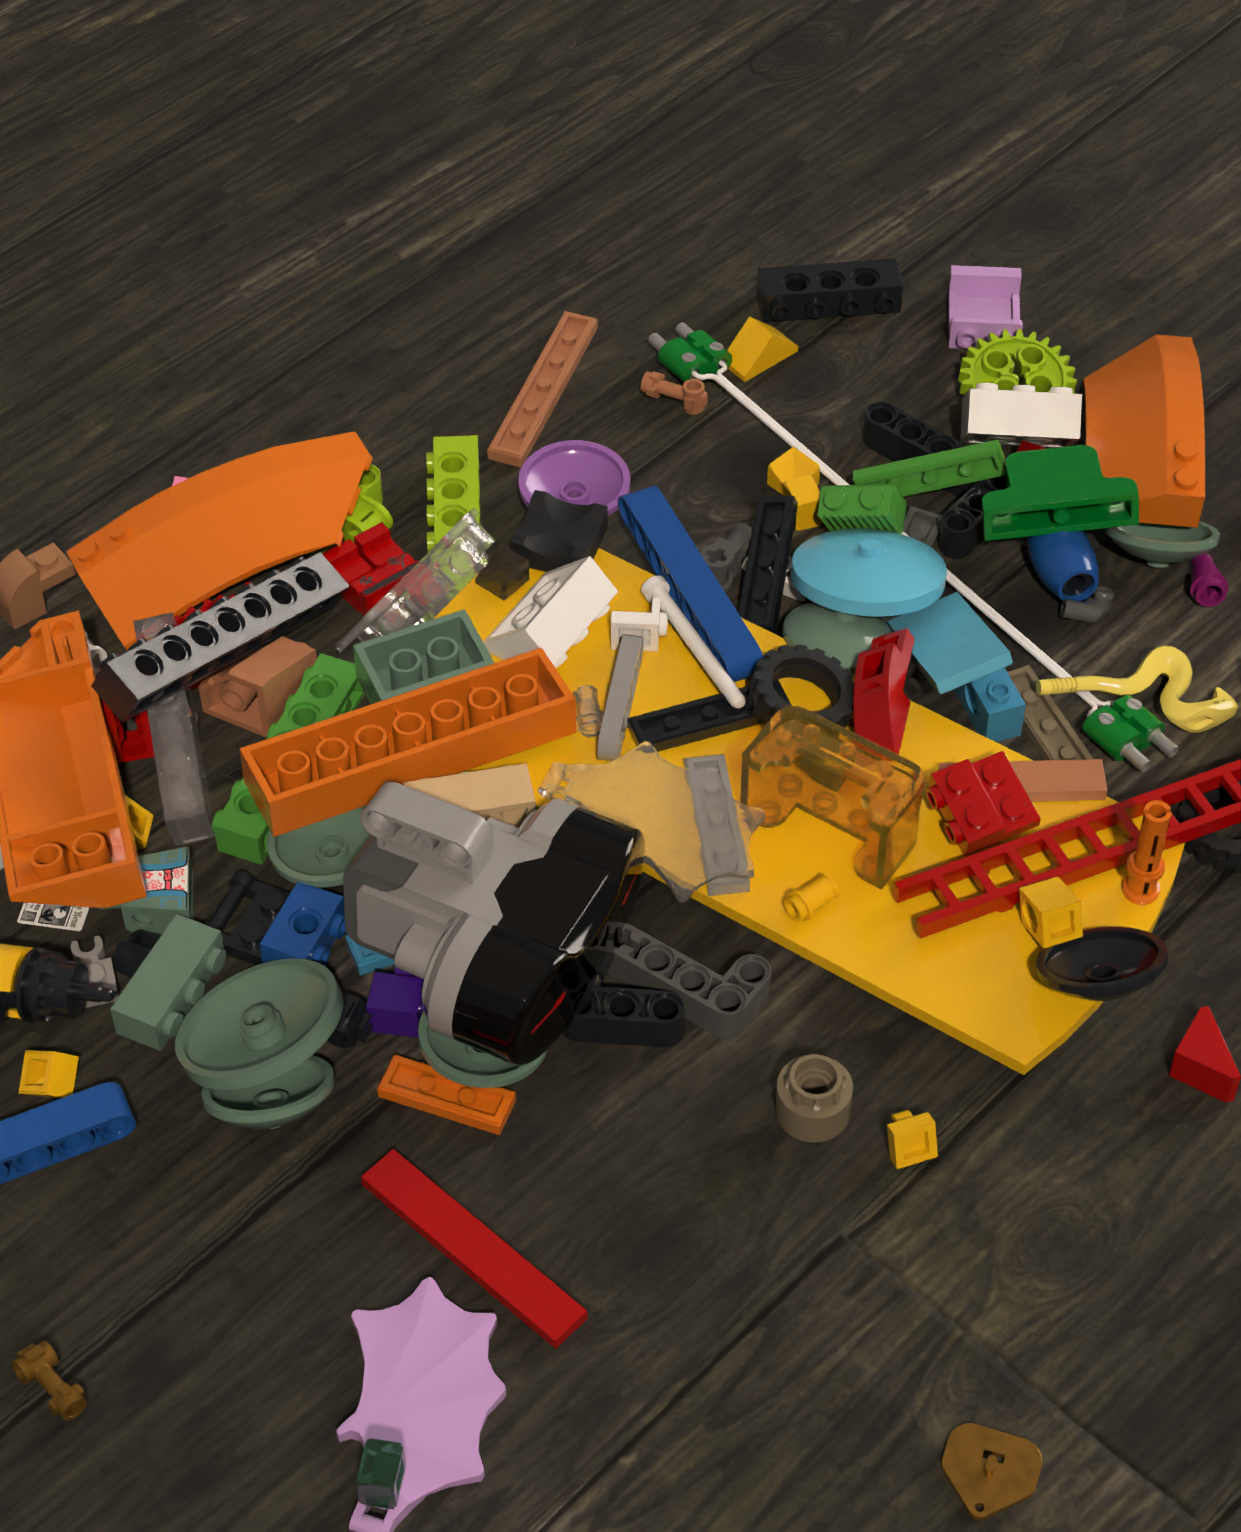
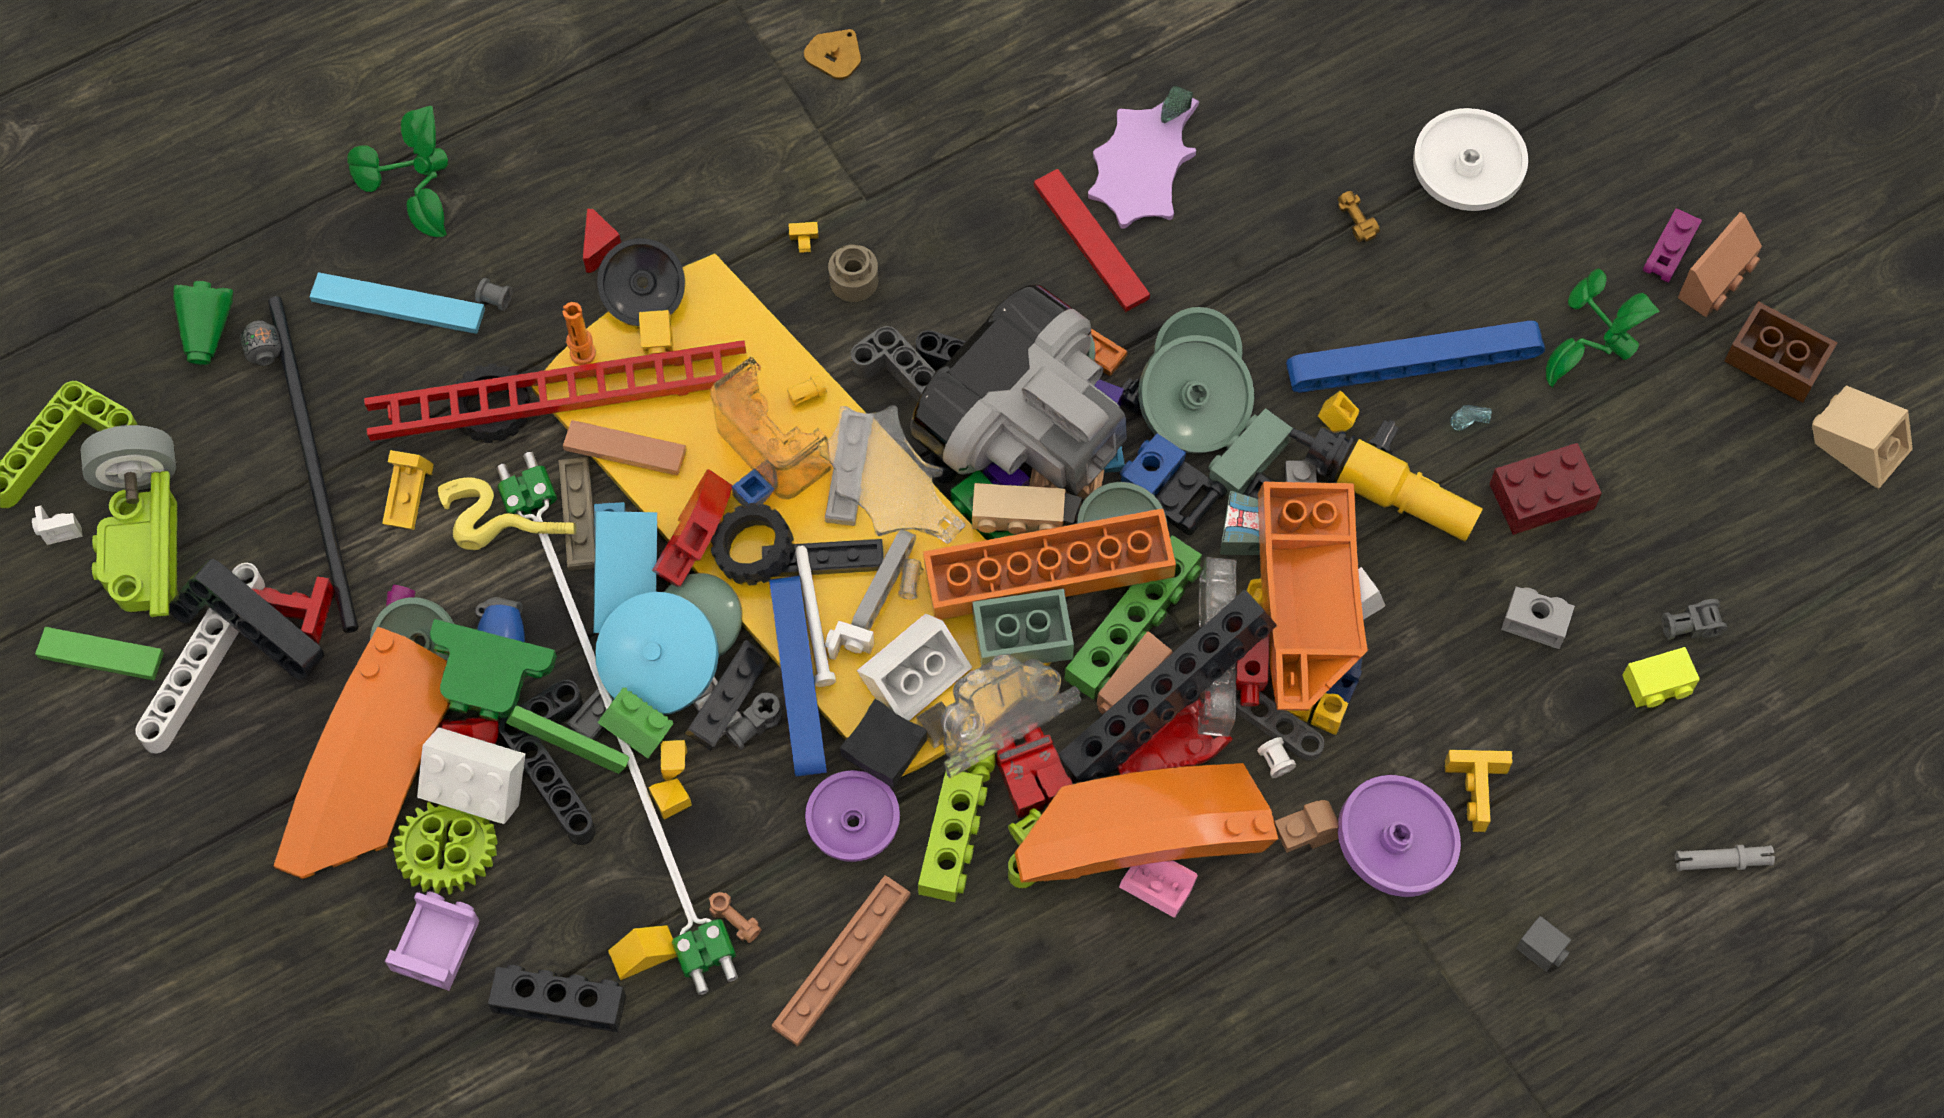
camera: 165 degrees left, 15 degrees up
red plate [926,751,1041,856] -> none

